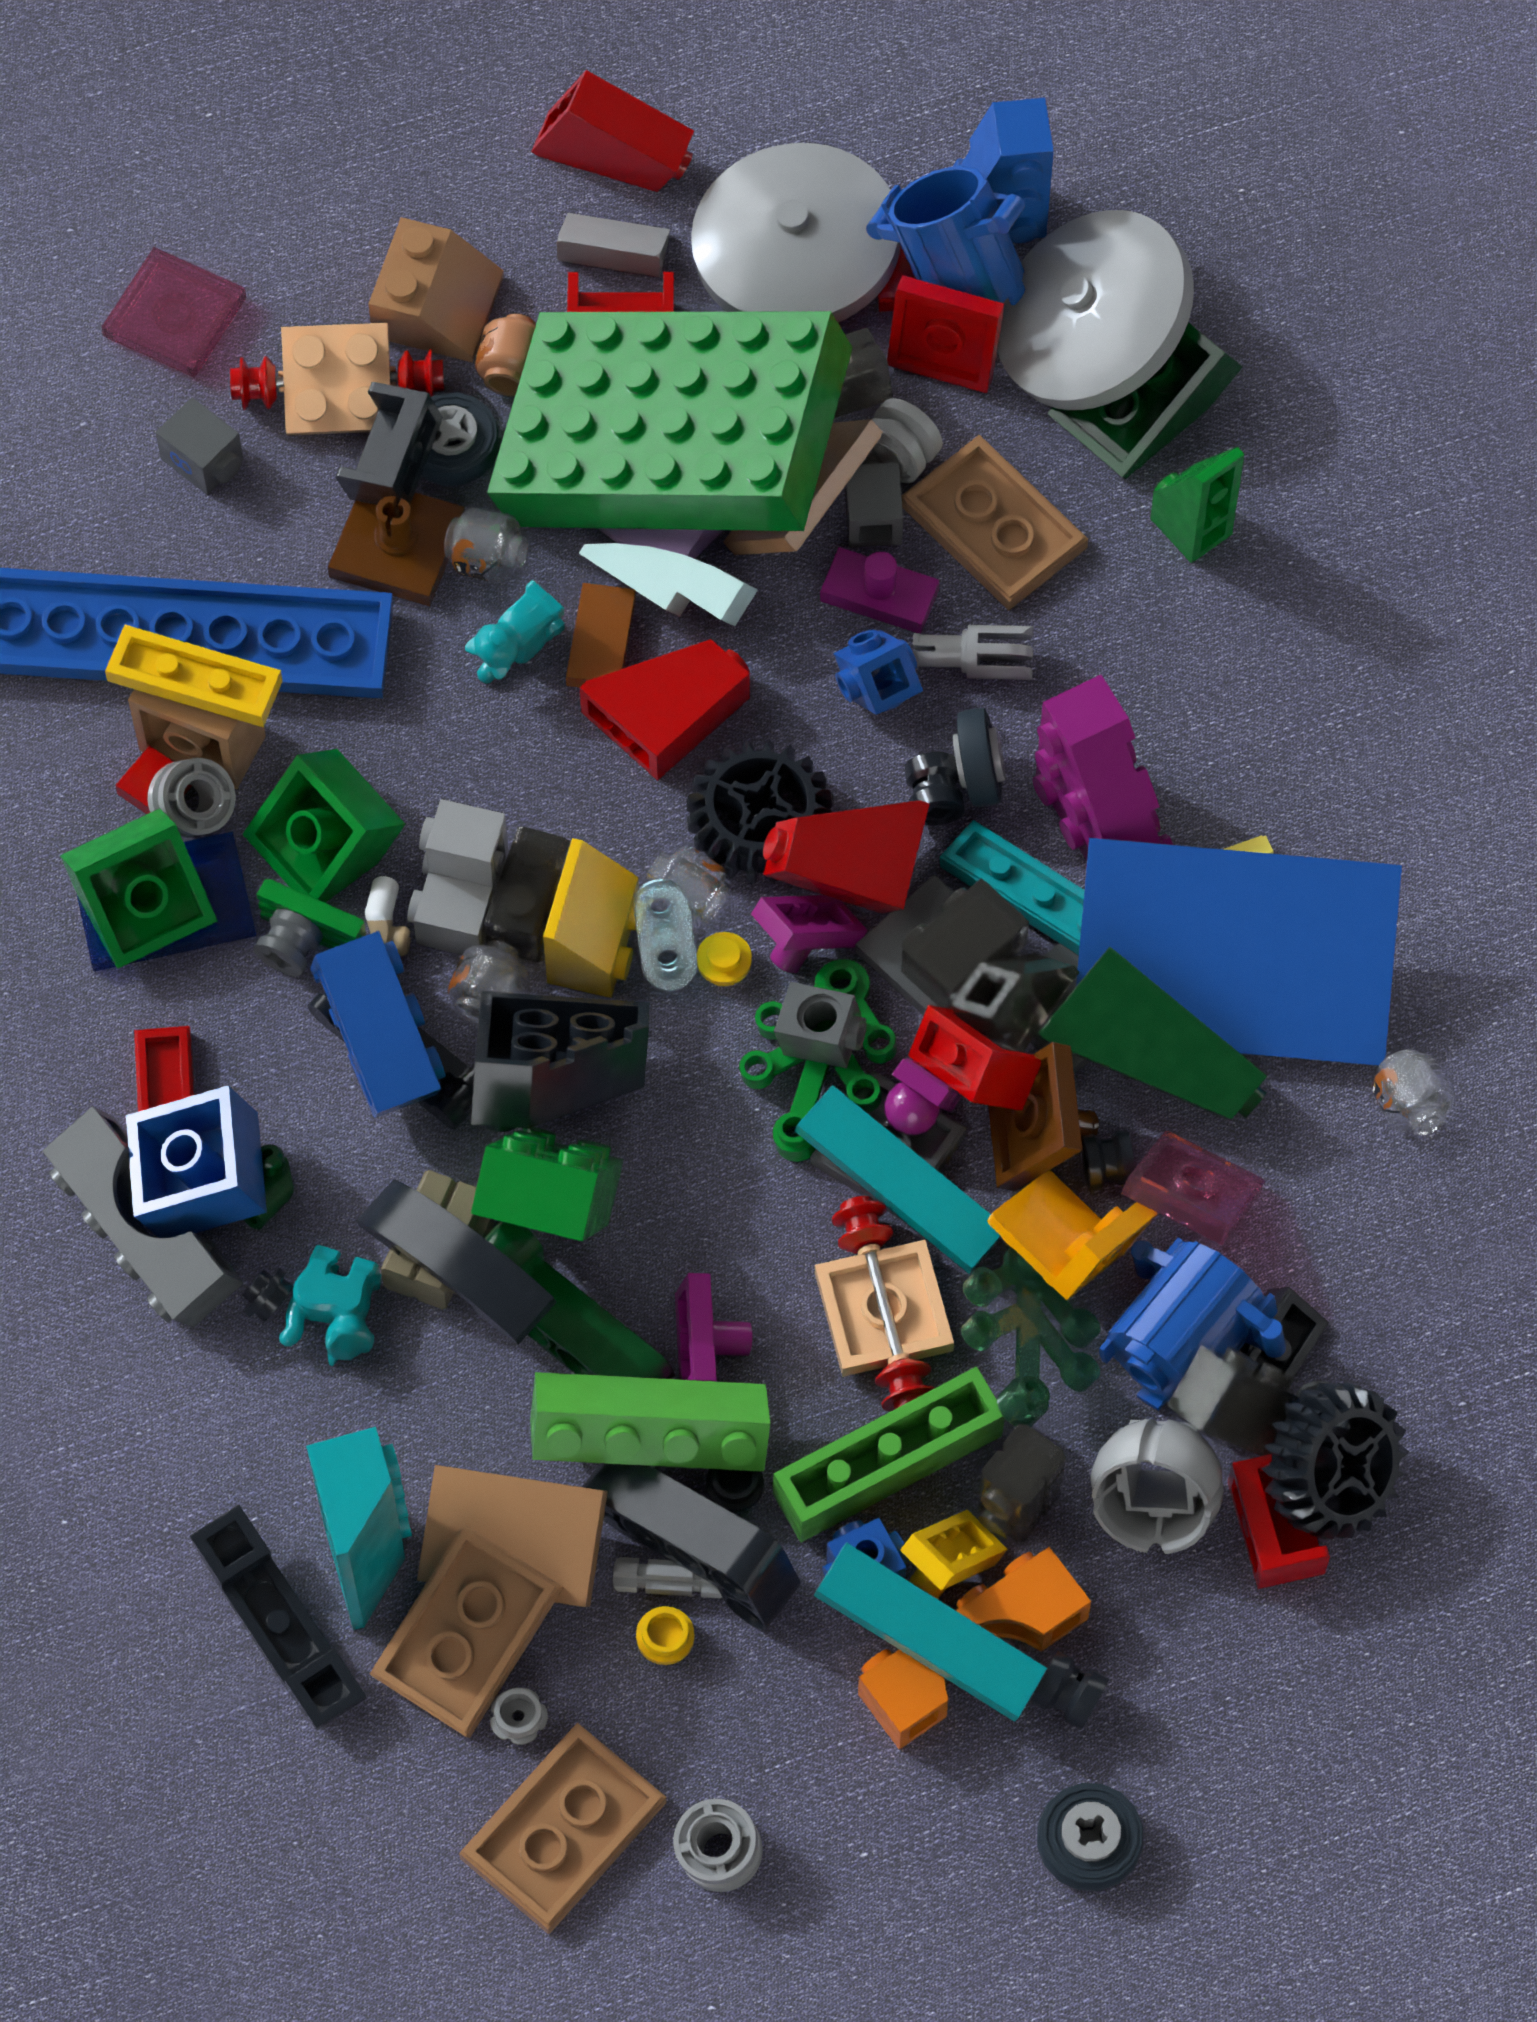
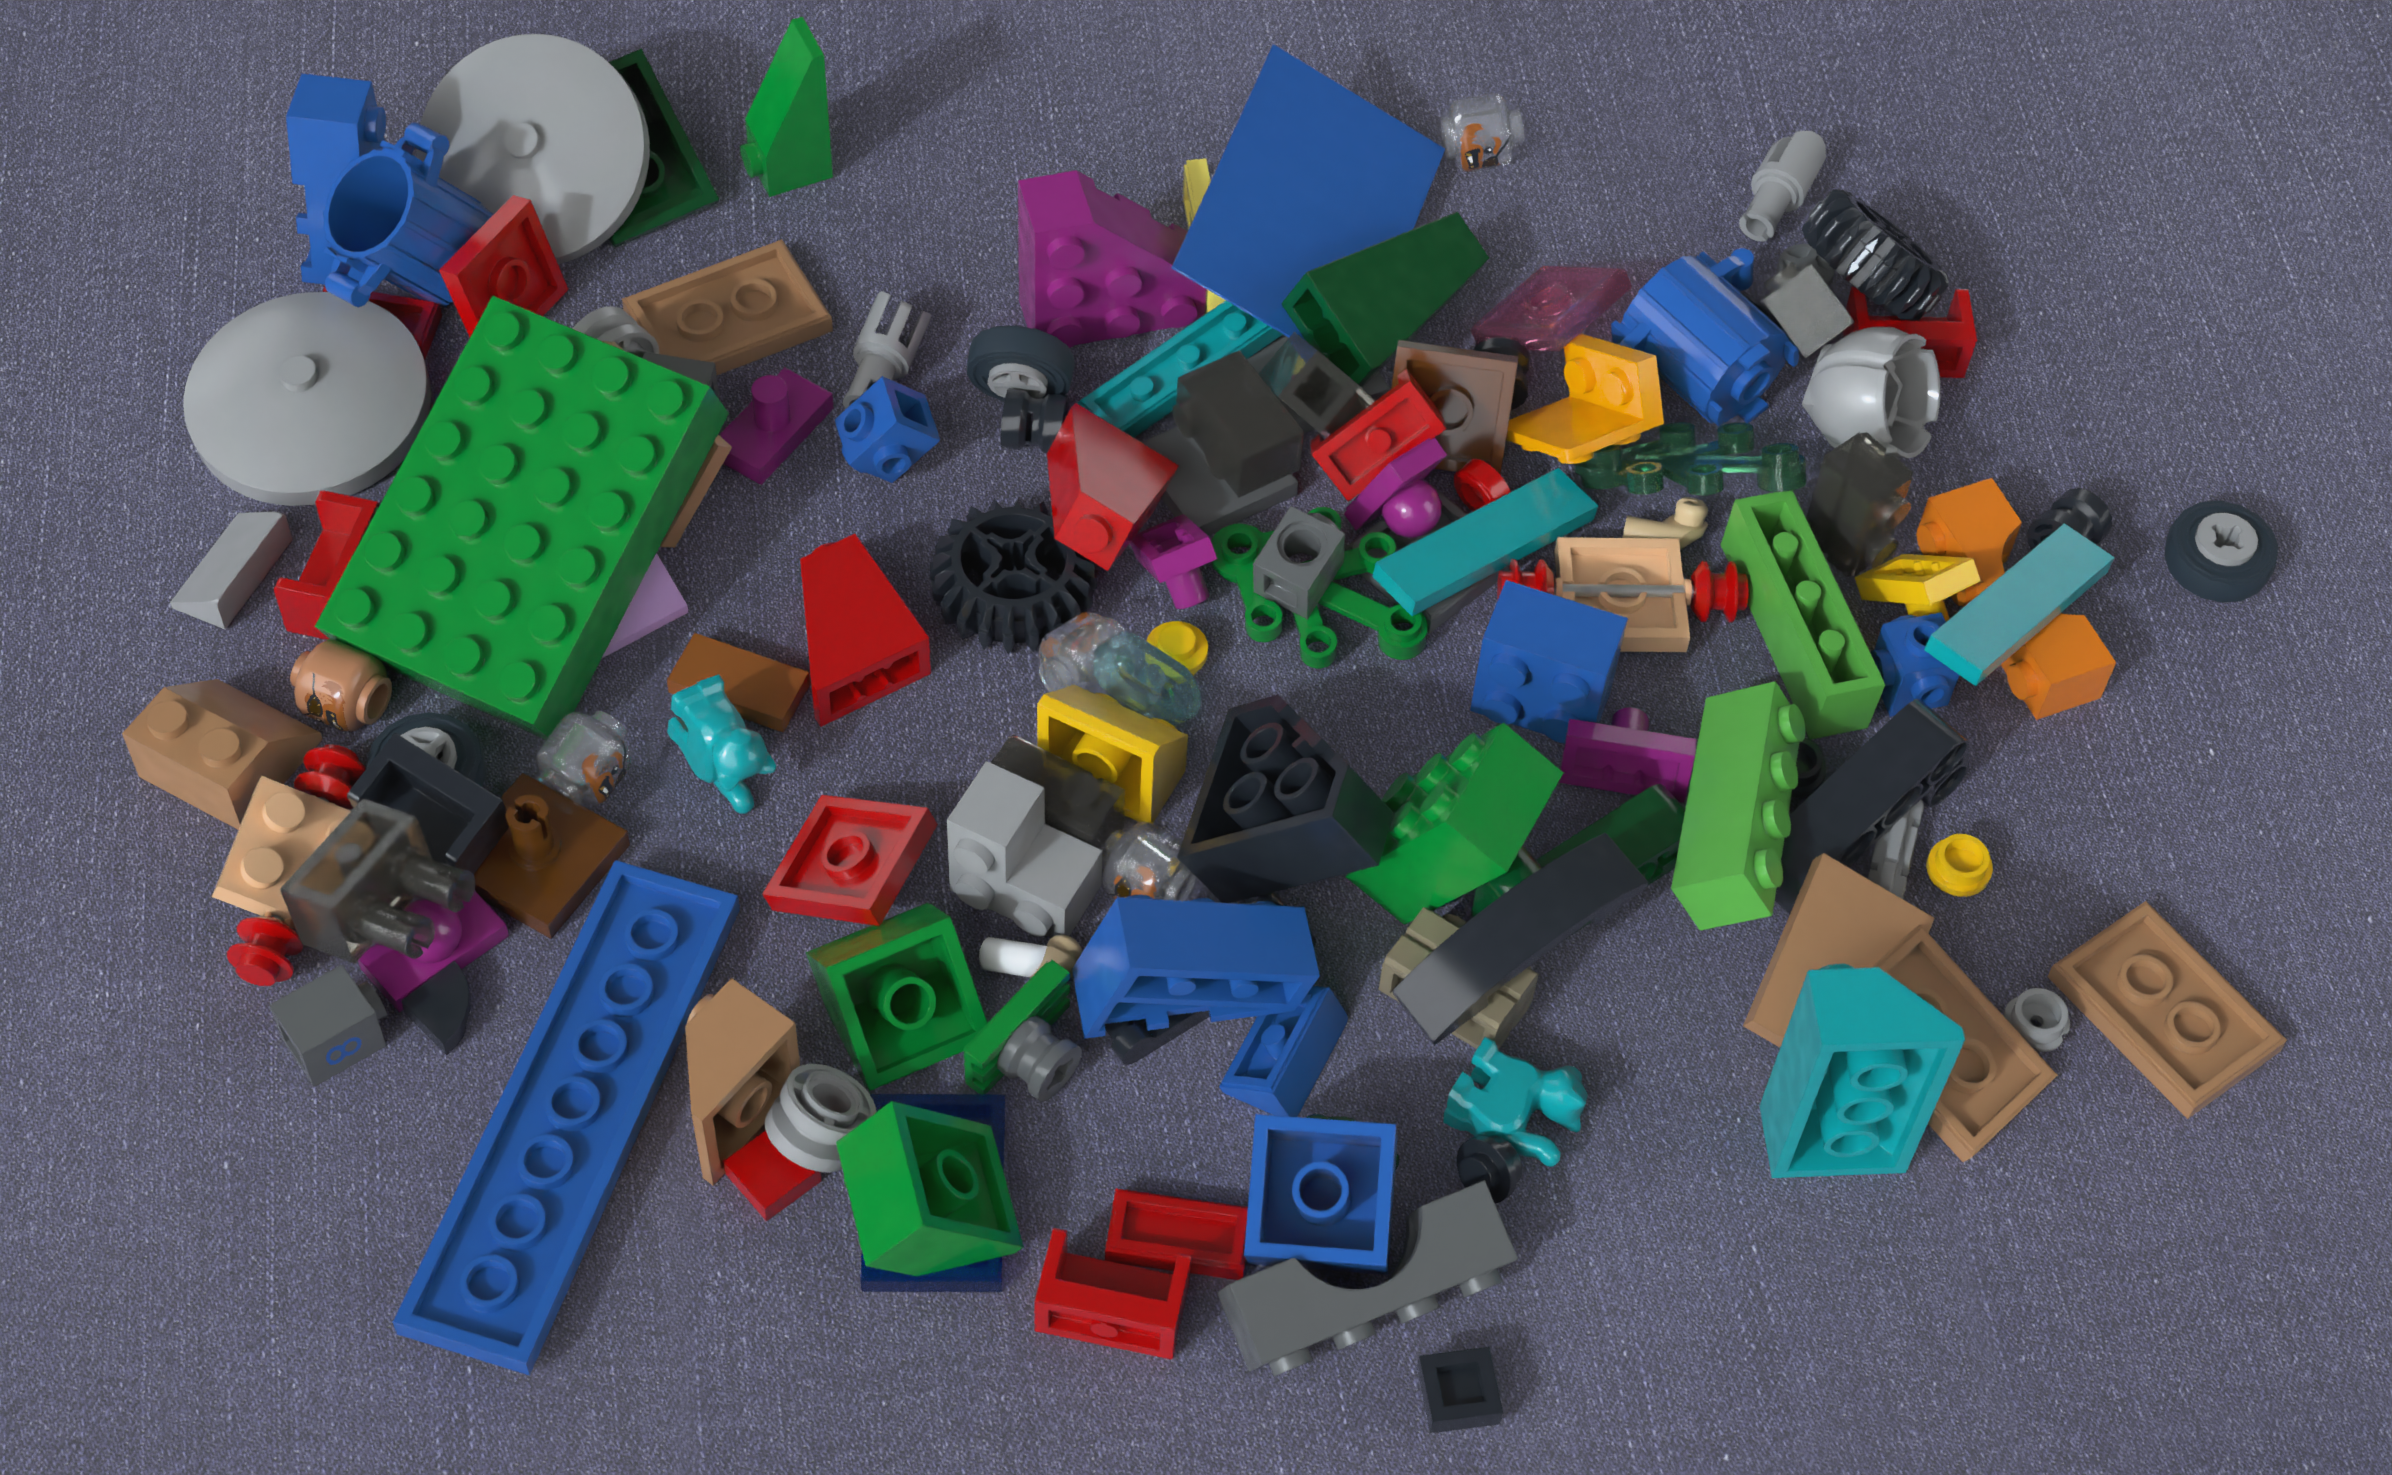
camera: 80 degrees left, 10 degrees down
clear pink tile [101,247,247,378] -> none
yellow plate [105,625,283,728] -> none
black slope [190,1505,367,1730] -> none
red slope [531,70,694,192] -> none
light aqua slope [579,543,758,626] -> none
light grey wheel [673,1799,763,1892] -> none
none -> clear smoke brick [280,798,475,964]
none -> magenta tile [357,883,509,1013]
none -> black tile [401,961,471,1055]
none -> red plate [762,795,938,926]
none -> red panel [1034,1228,1192,1360]
none -> blue slope [1219,986,1348,1117]
none -> black plate [1417,1347,1503,1433]
none -> red tile [1454,458,1511,512]
none -> blue brick [1470,580,1628,743]
none -> tan arm [1622,497,1708,550]
none -> light grey arm [1739,131,1826,242]

